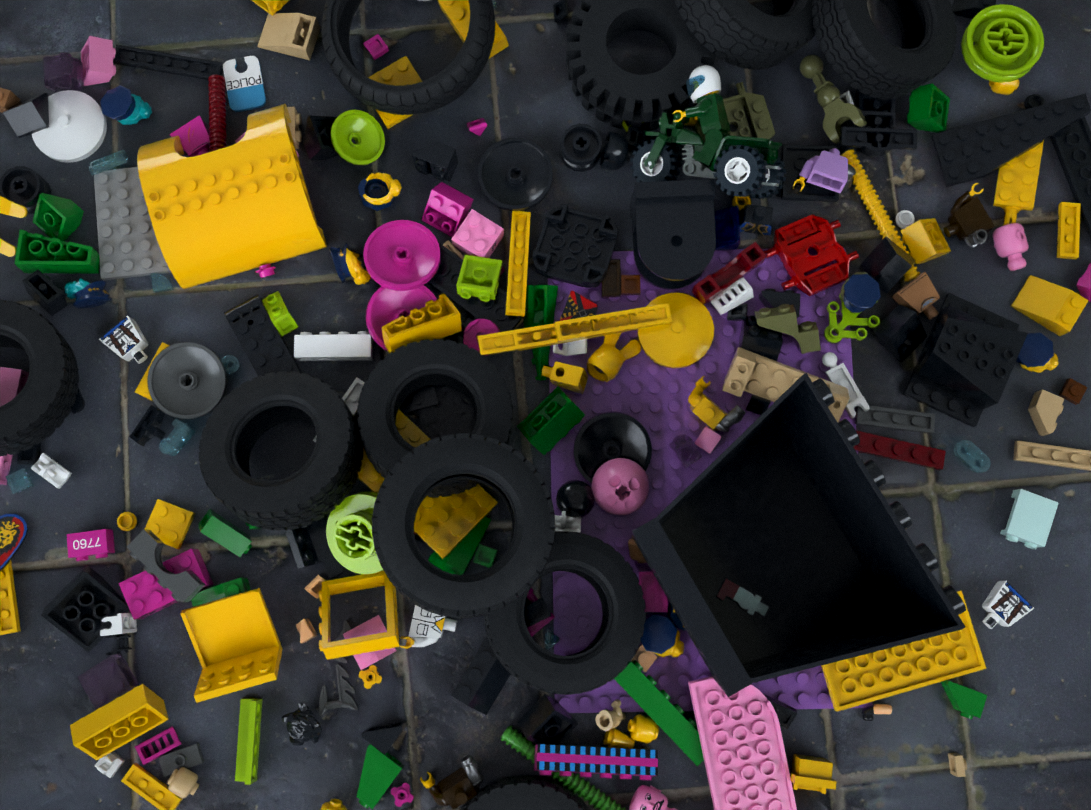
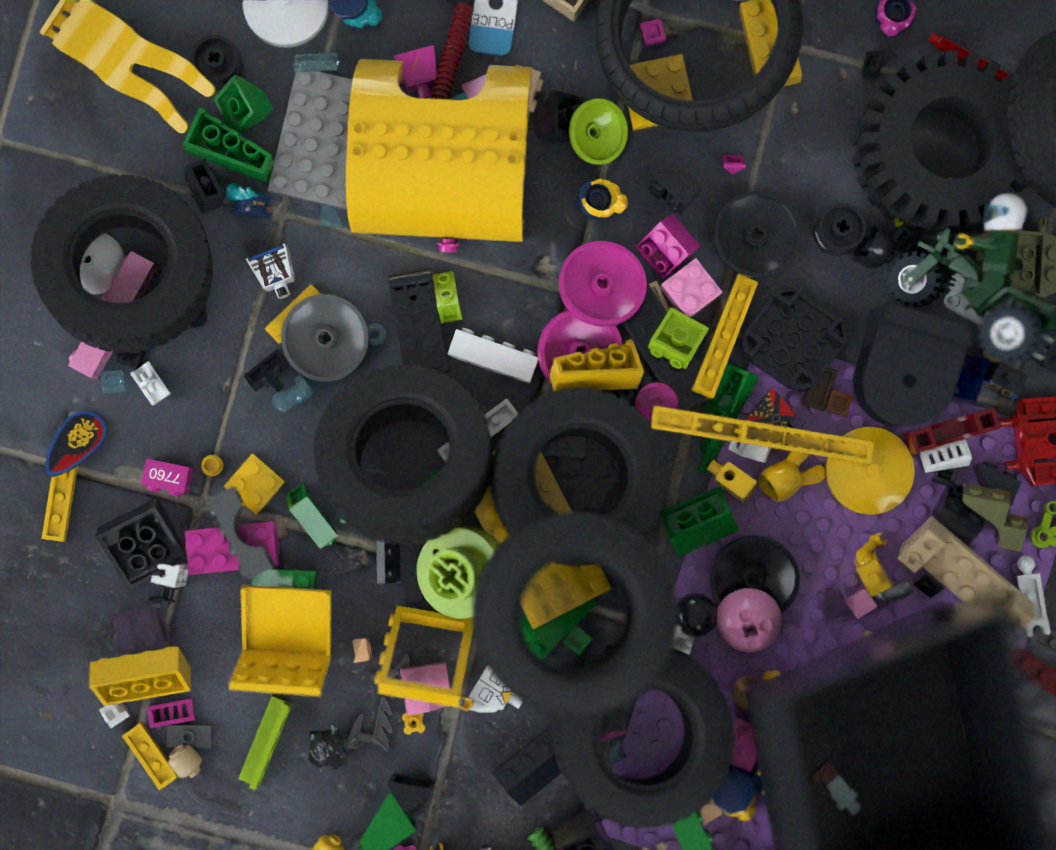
camera: 25 degrees right, 5 degrees up
light nougat slope [304,574,326,599] -> none
piece [329,243,371,285] -> none

